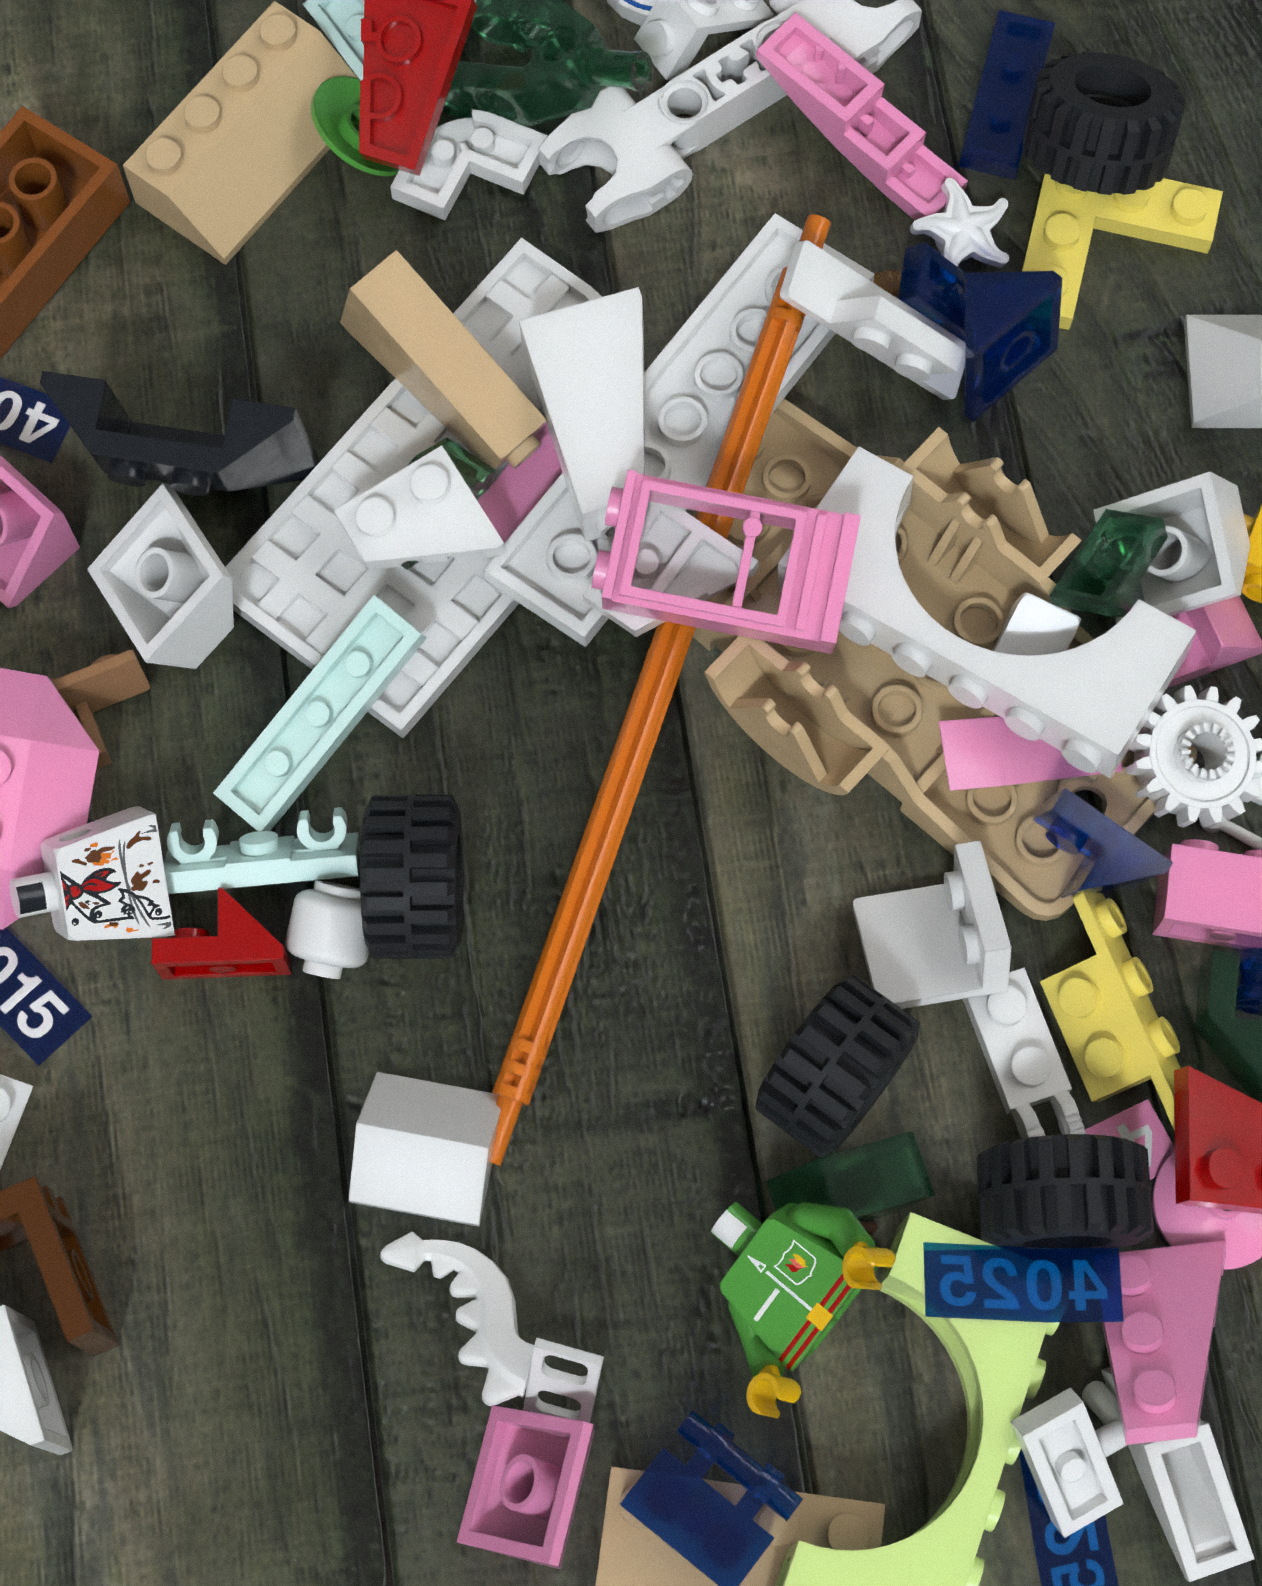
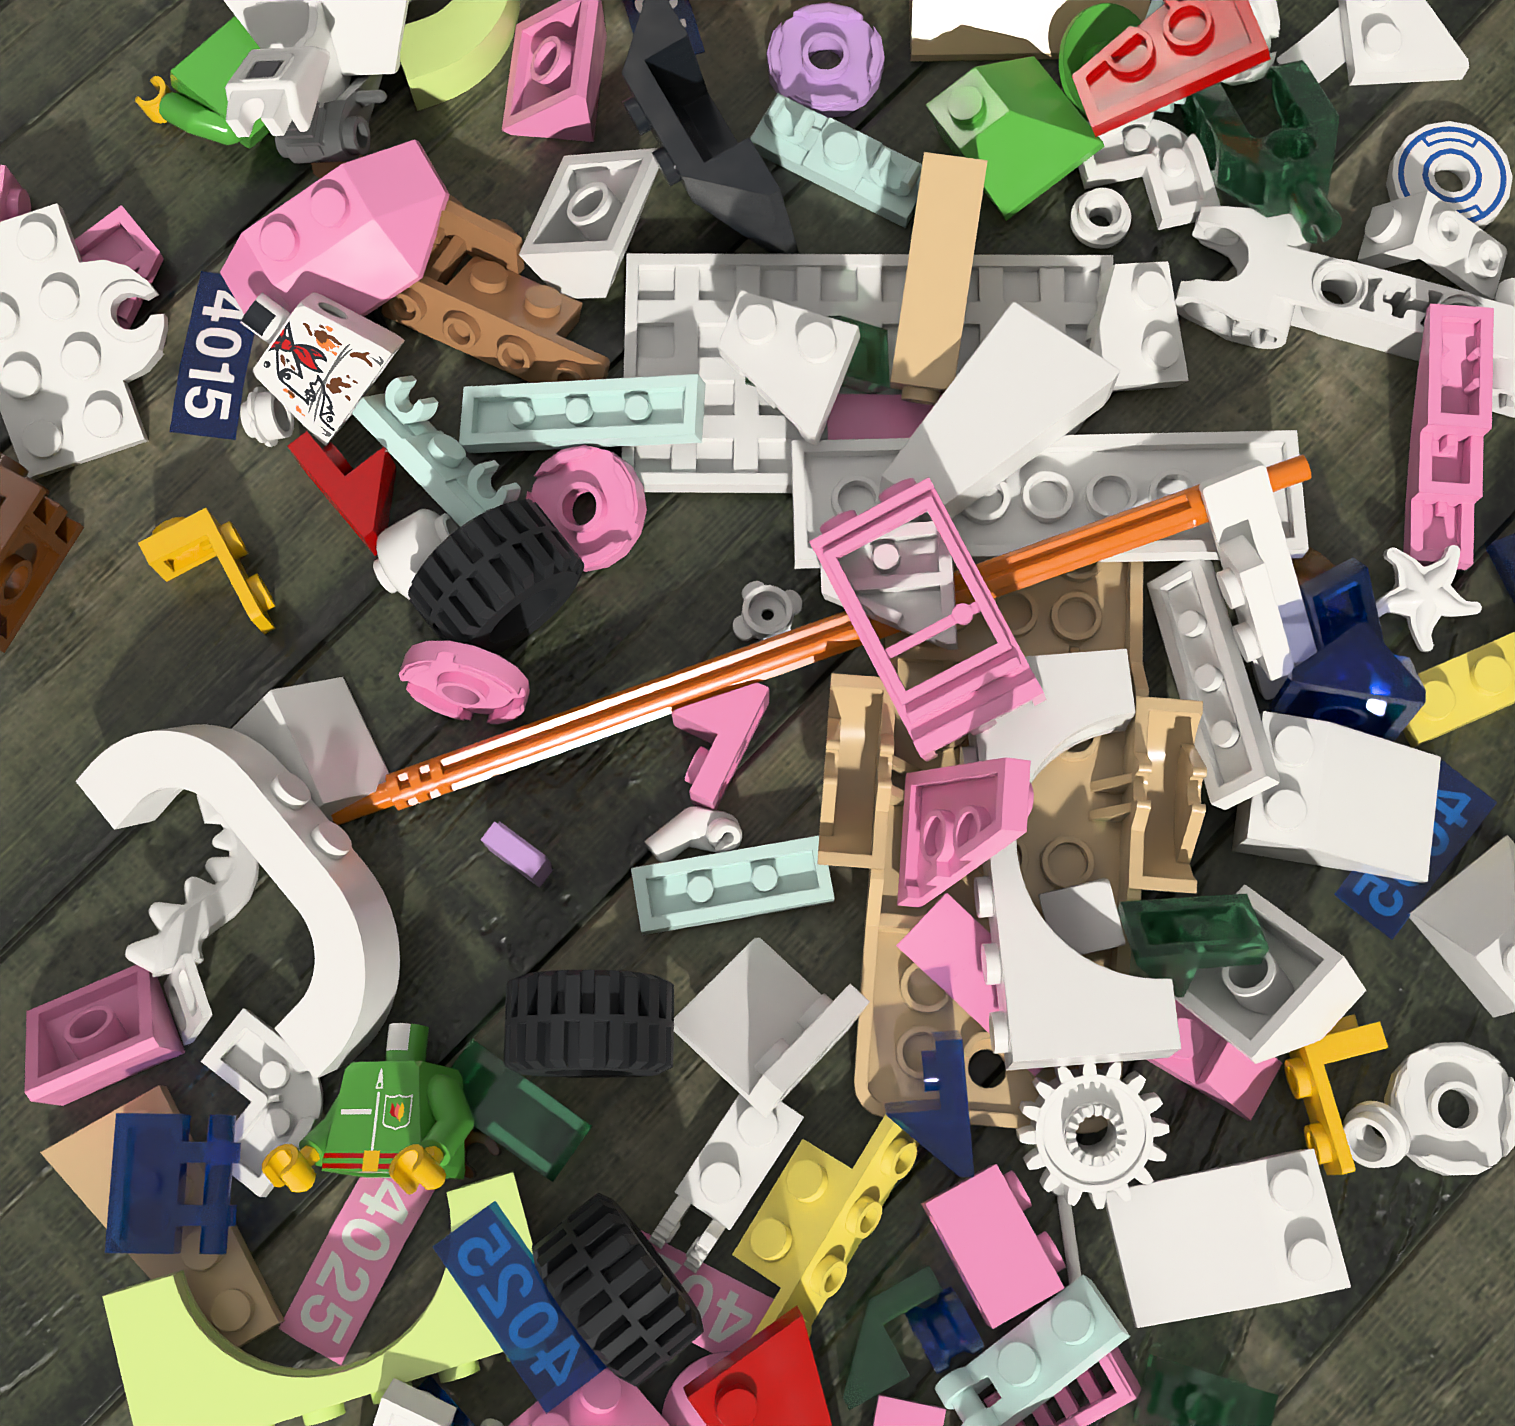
camera: 55 degrees right, 5 degrees up
none -> white arch [76,724,400,1079]
none -> yellow bracket [138,508,276,635]
none -> white plate [201,1008,323,1197]
none -> white plate [240,386,294,447]
none -> bright pink sticker [279,1177,435,1365]
none -> medium nougat bracket [382,255,610,383]
none -> bright pink tile [399,641,530,724]
none -> lavender tile [480,821,553,888]
none -> bright pink tile [526,445,647,572]
none -> light aqua plate [631,836,834,935]
none -> white arm [644,806,743,863]
none -> bright pink slope [671,682,769,810]
none -> white plate [733,581,802,641]
none -> light aqua plate [750,93,922,228]
none -> lavender tile [767,2,885,118]
none -> bright pink wing [897,757,1034,908]
none -> bright green slope [926,56,1104,221]
none -> white plate [1070,188,1131,249]
none -> white wing [1085,261,1189,392]
none -> white plate [1147,558,1281,810]
none -> white slope [1232,711,1441,883]
none -> clear blue sticker [1334,759,1497,940]

